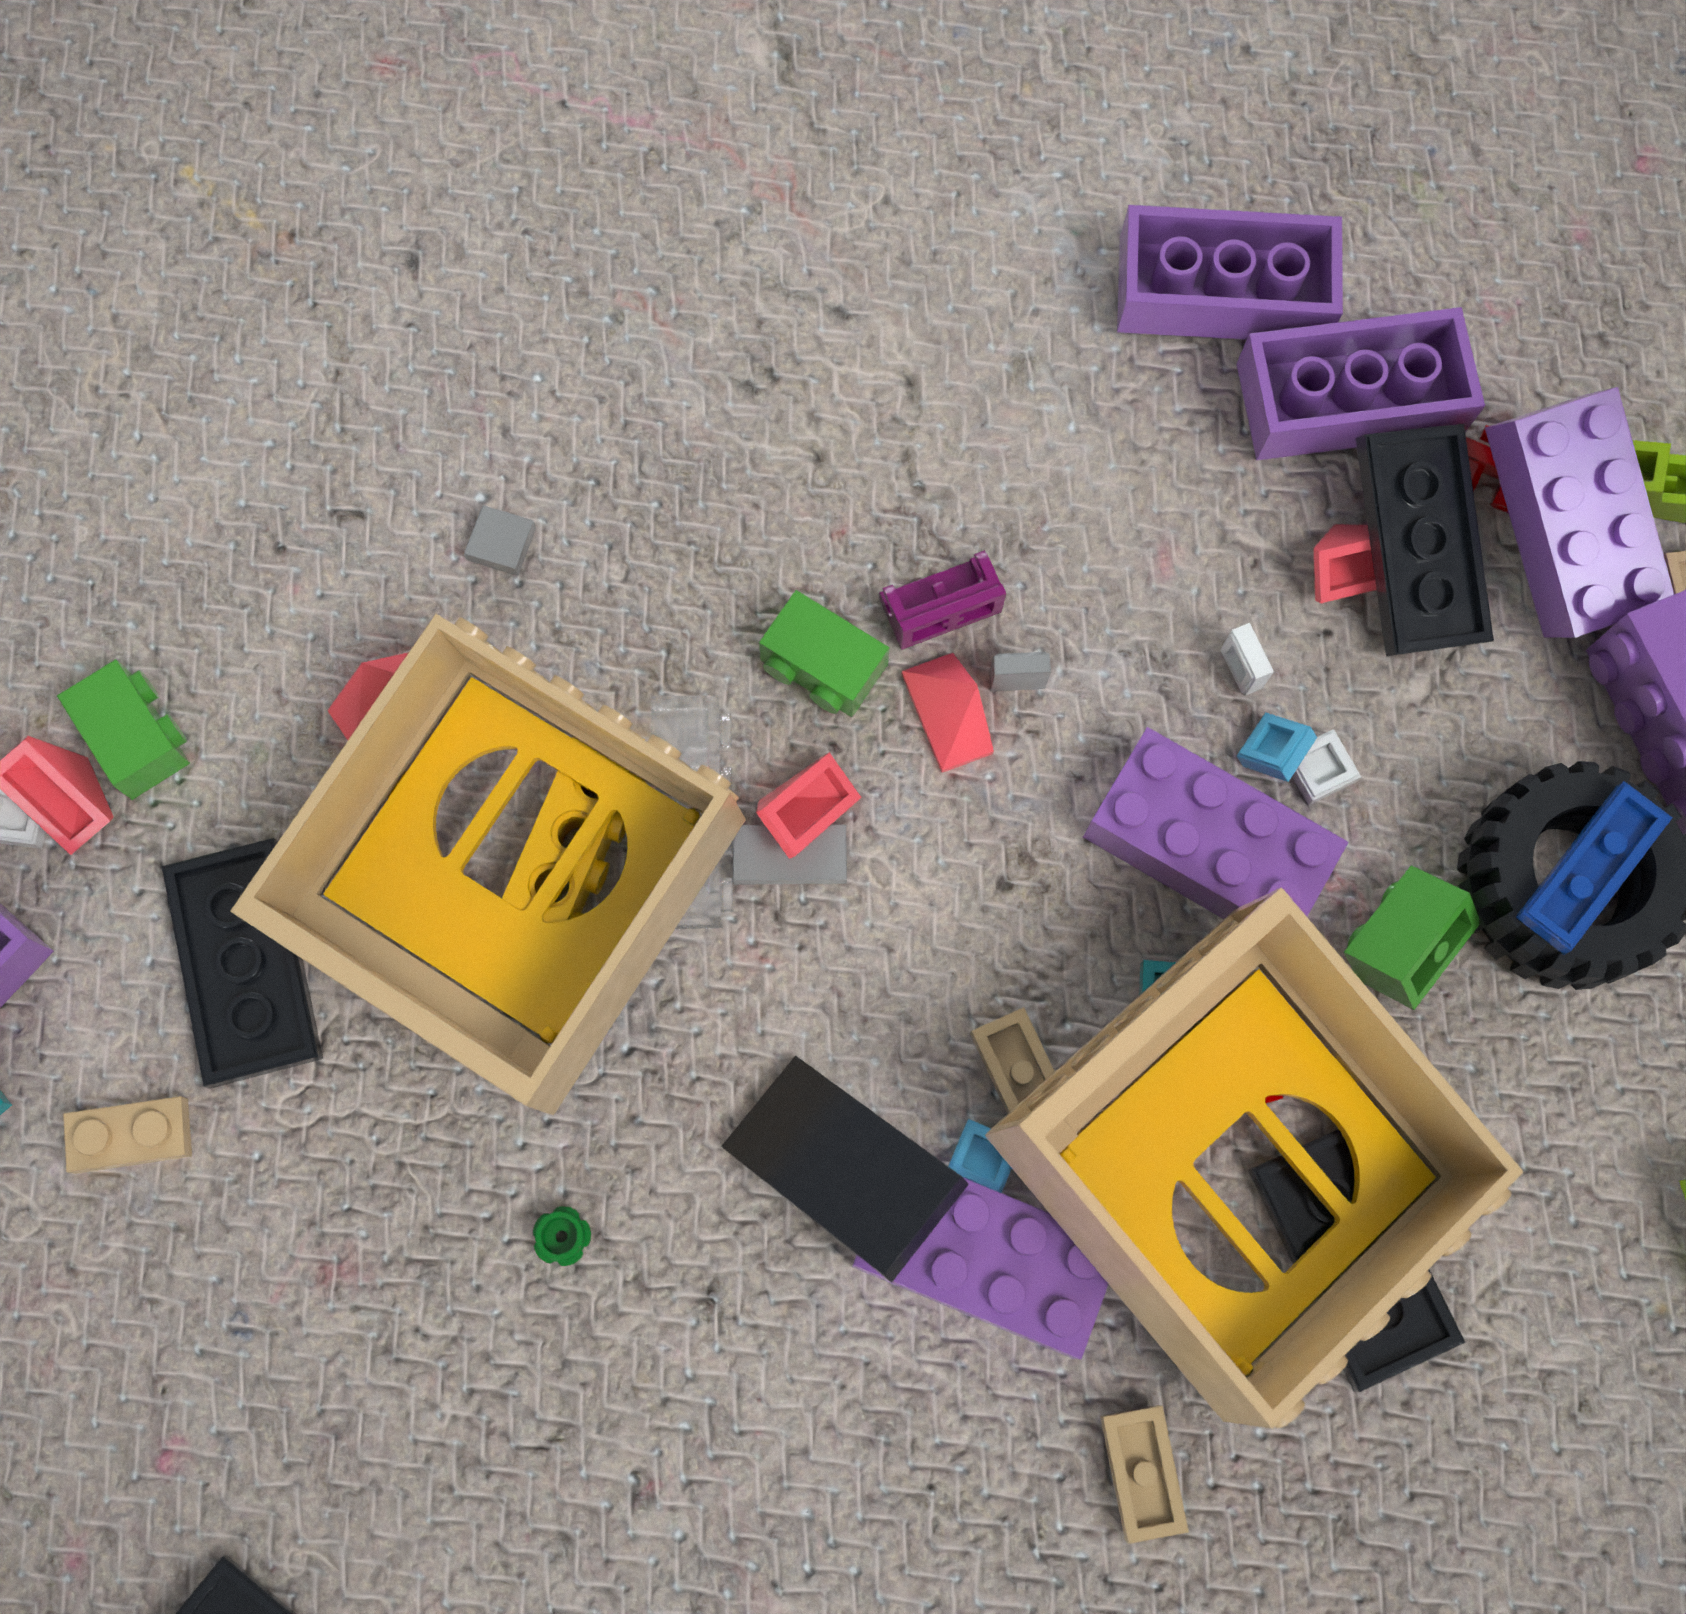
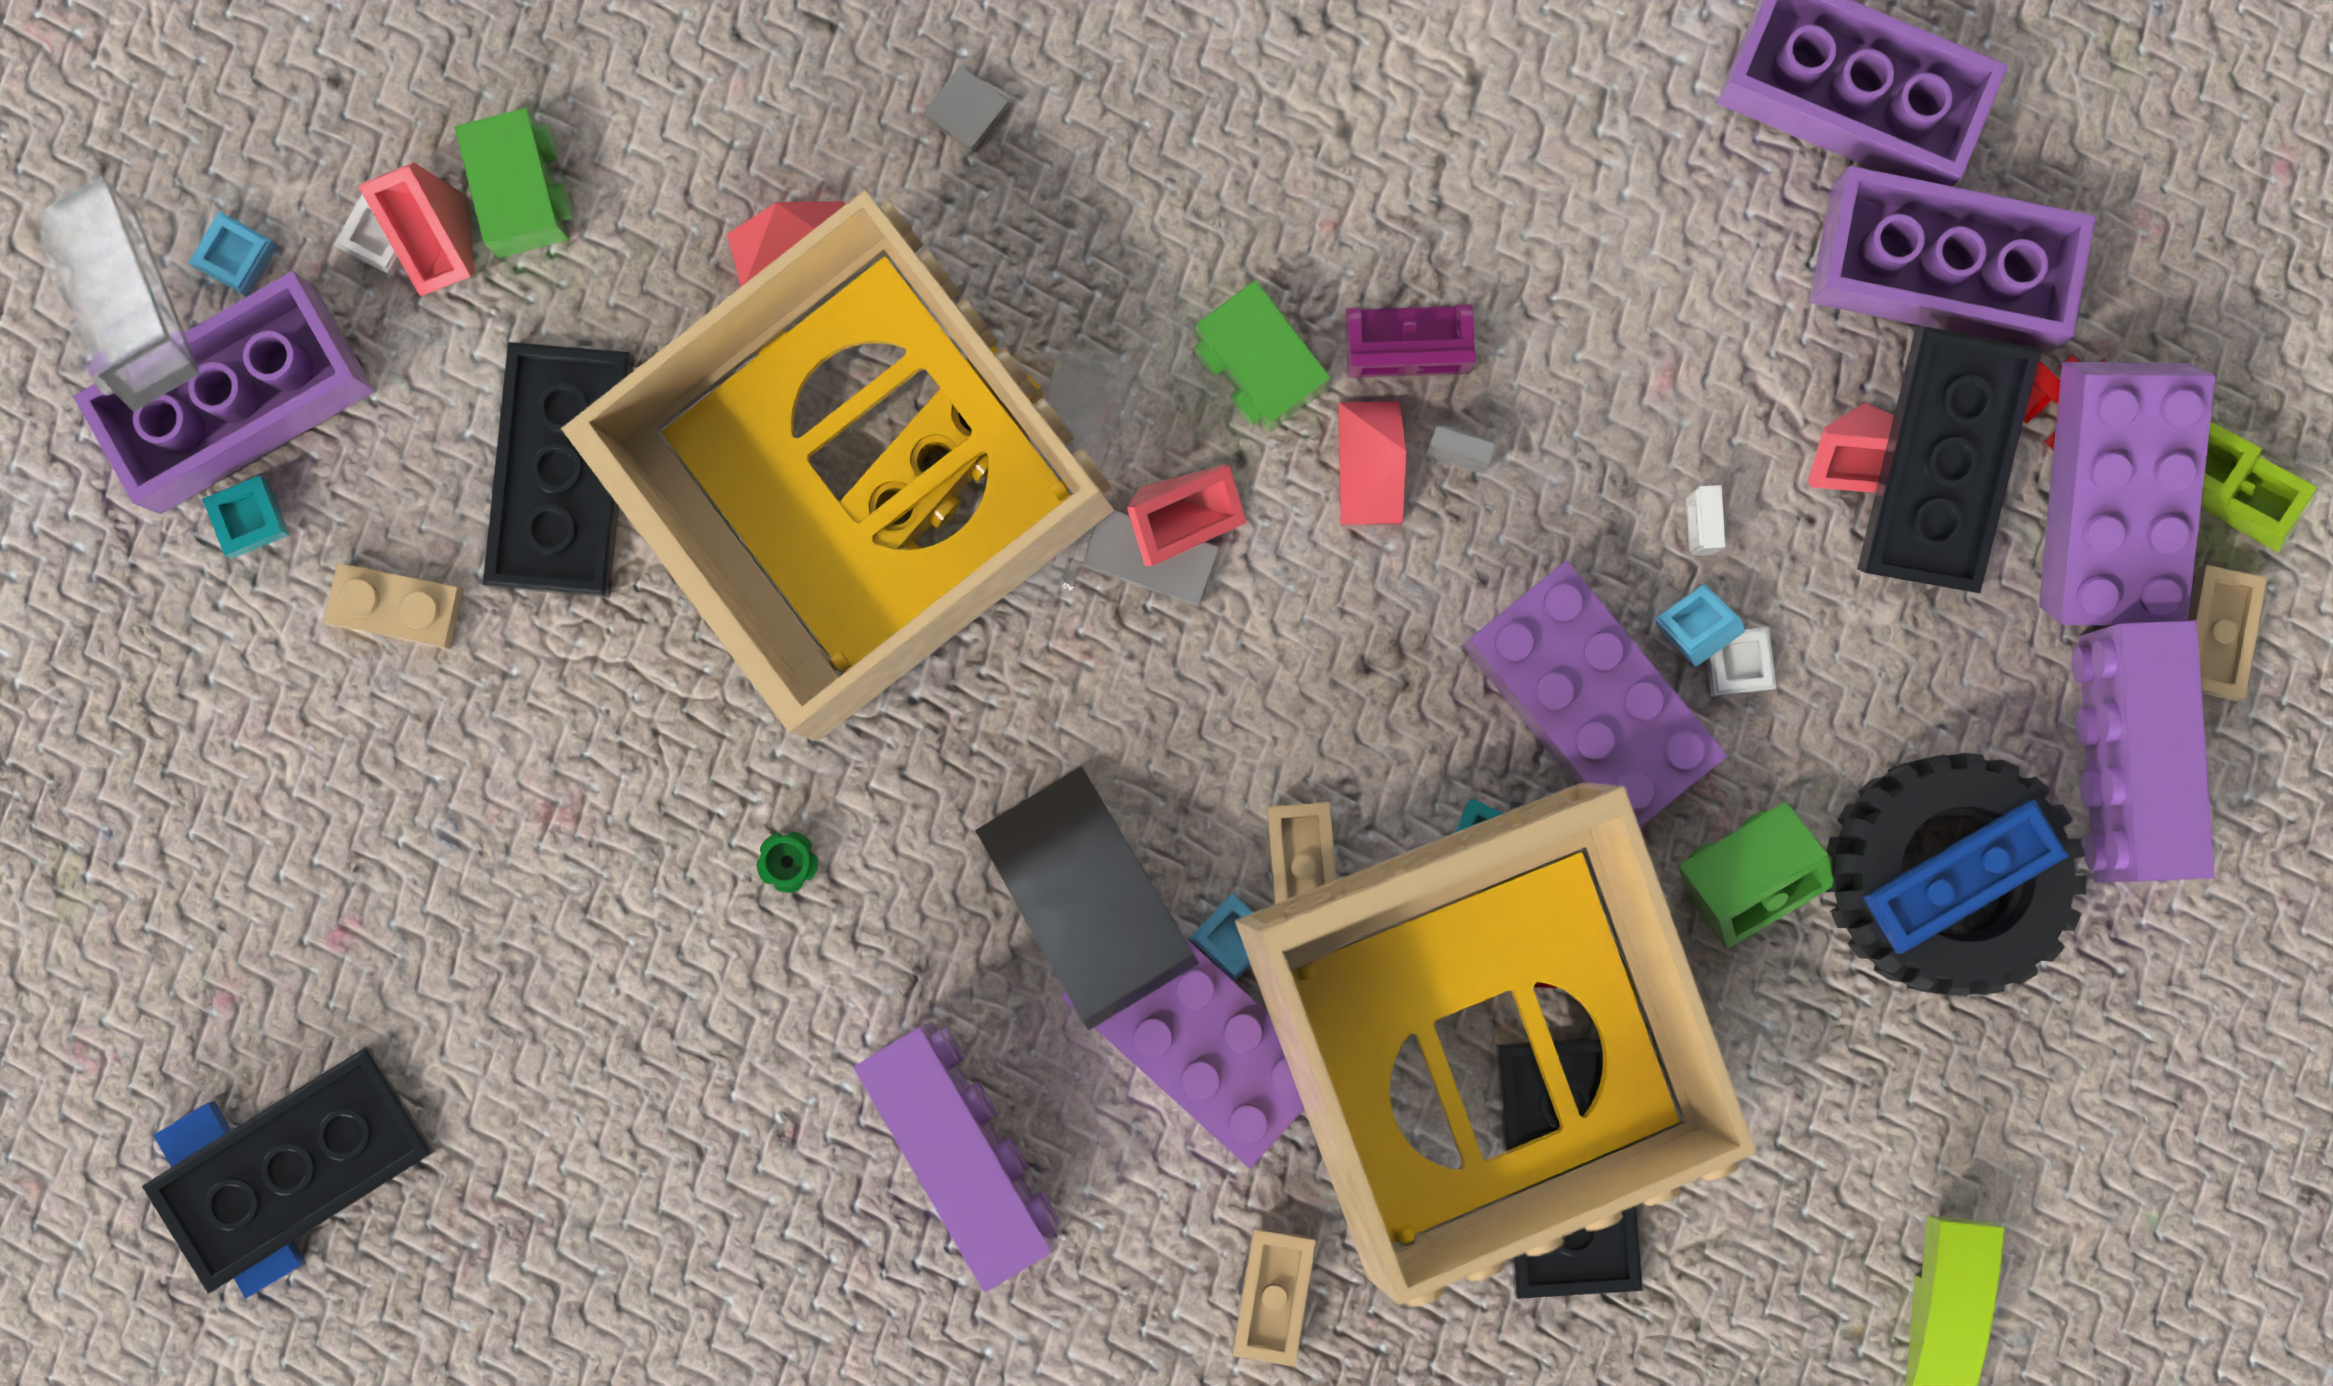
camera: 25 degrees right, 10 degrees up
none -> medium lavender brick [853,1021,1061,1293]

